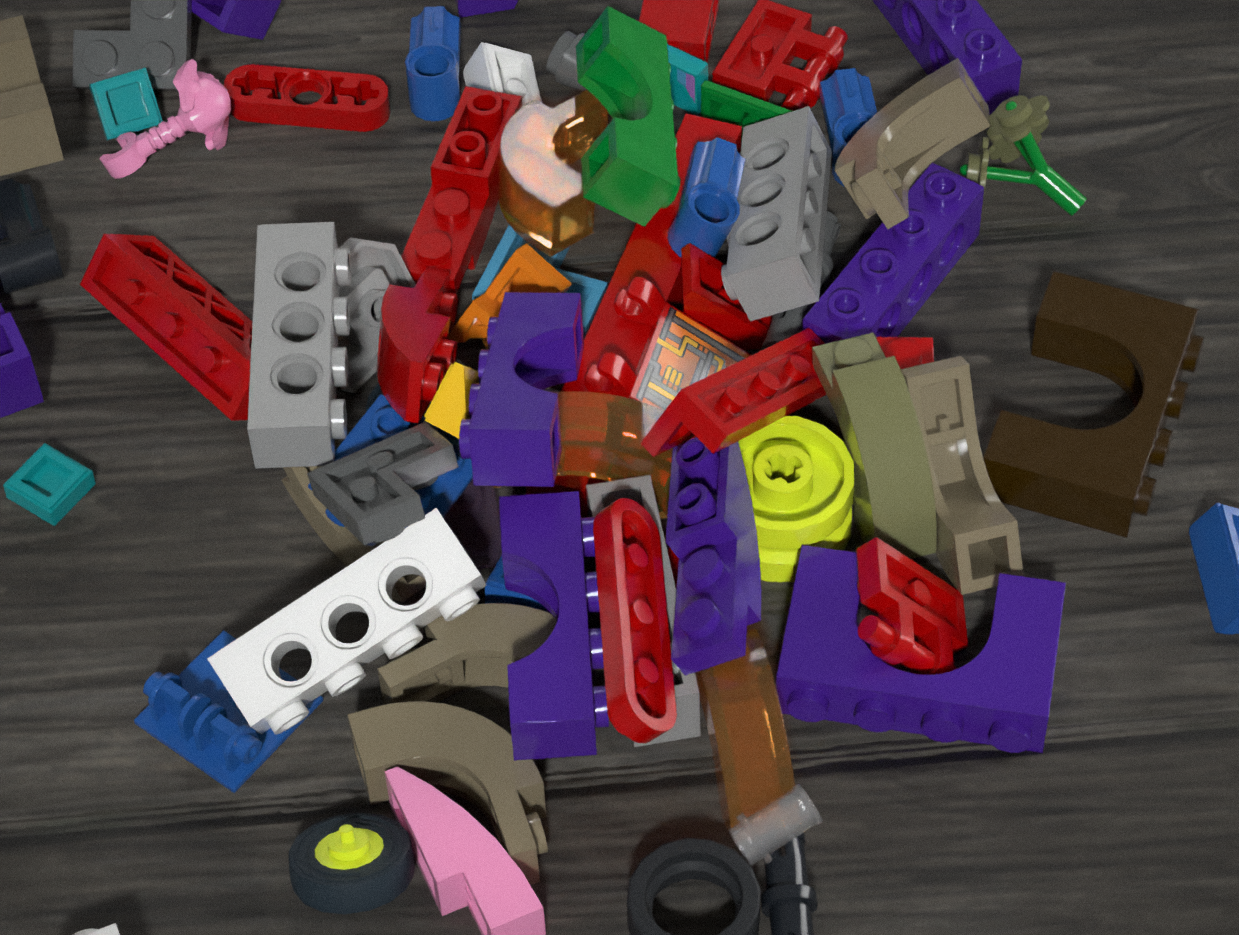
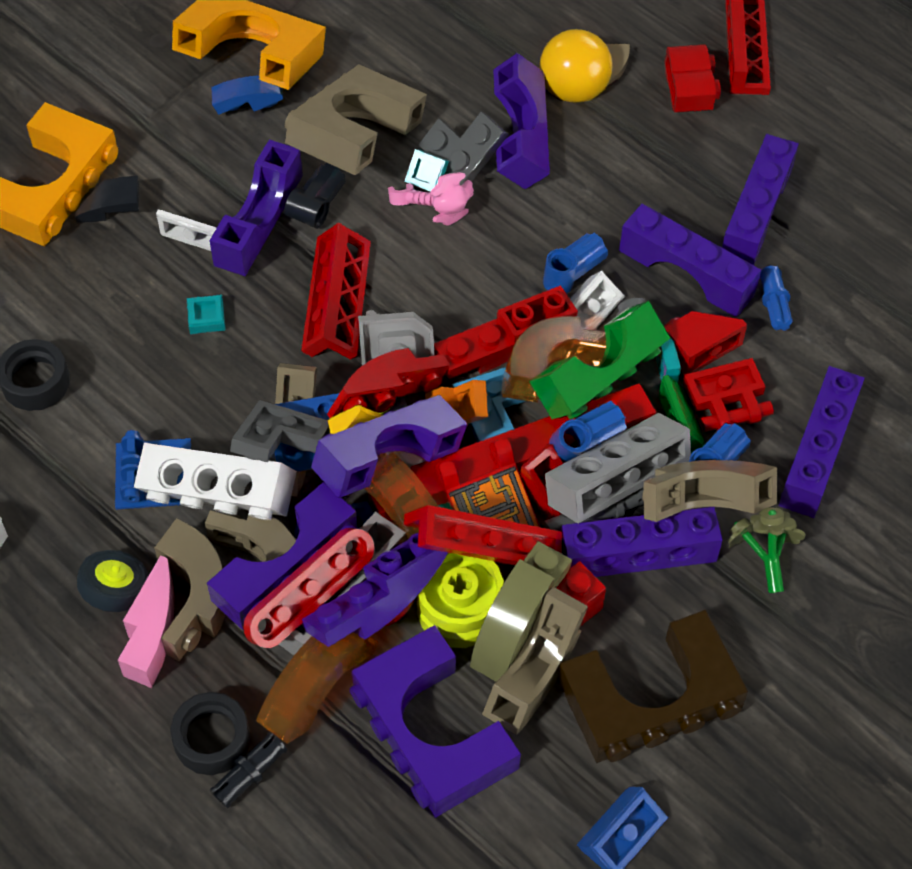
camera: 45 degrees right, 5 degrees up
red beam [224,64,391,132] -> none
light grey brick [247,222,351,469] -> none
clear pin [728,783,823,866] -> none
red plate [856,537,968,675] -> none

